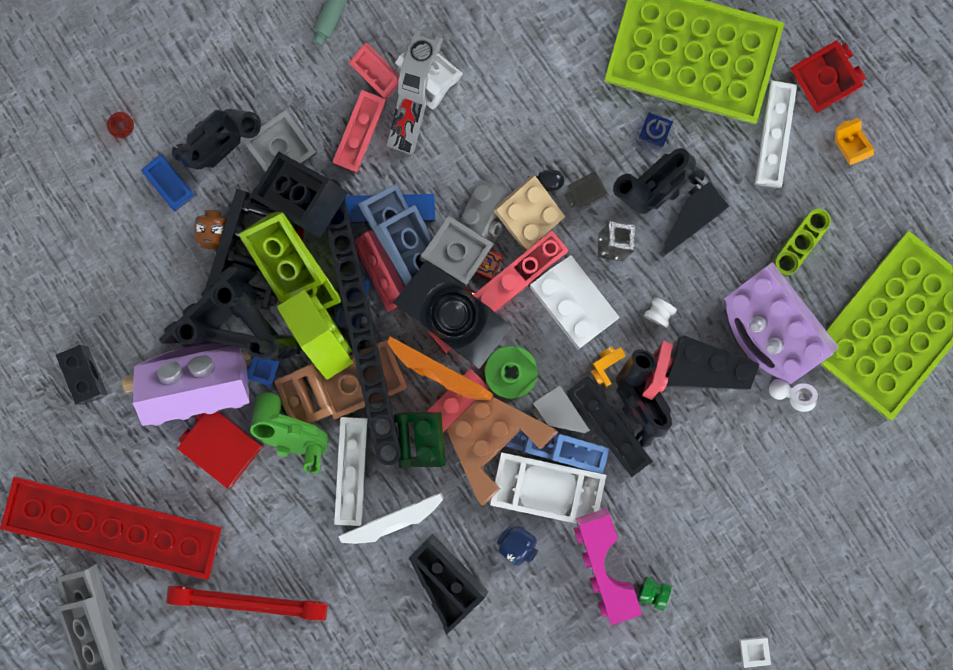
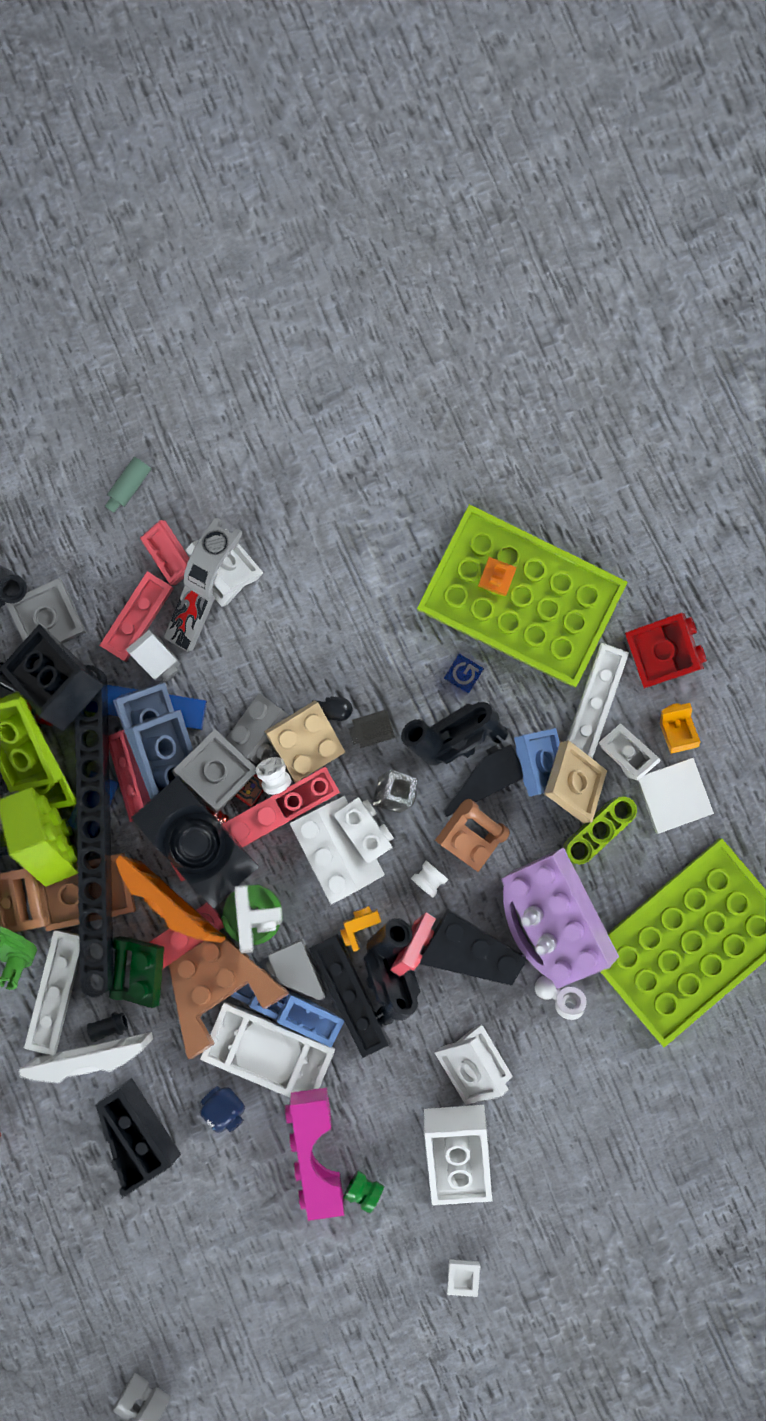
camera: 10 degrees right, 0 degrees up
none -> black pin [87,1012,128,1042]
none -> slope [126,630,181,682]
none -> white bracket [235,886,282,954]
none -> white wheel [255,757,292,795]
none -> white bracket [335,797,394,863]
none -> white slope [424,1105,492,1205]
none -> nougat plate [435,799,510,872]
none -> white bracket [435,1025,513,1105]
none -> orange tile [478,557,517,597]
none -> medium blue plate [514,728,560,797]
none -> tan plate [544,740,607,823]
none -> white slope [599,723,660,781]
none -> white tile [637,758,714,834]

